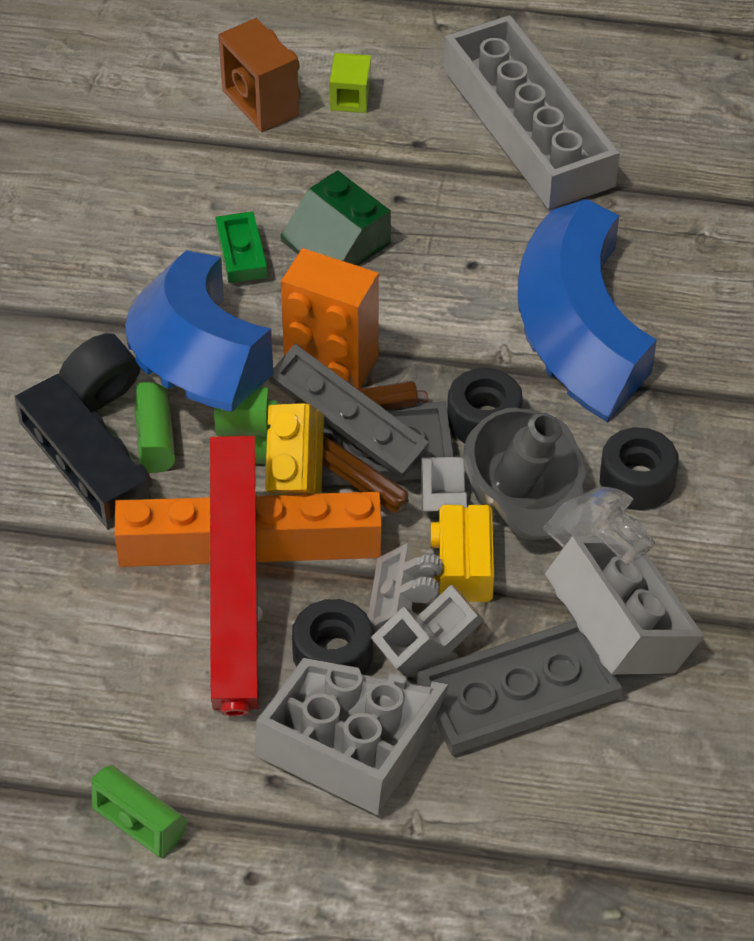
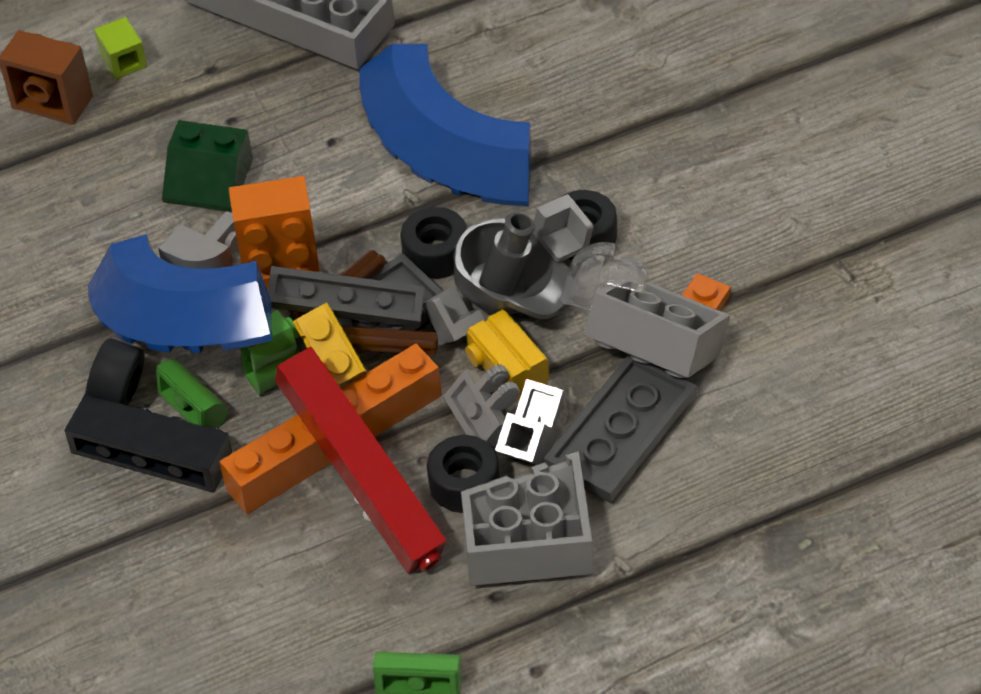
camera: 30 degrees left, 0 degrees up
green plate [215,211,267,283] -> none
none -> light grey brick [158,211,239,269]
none -> light grey panel [533,194,593,262]
none -> orange plate [681,273,731,311]

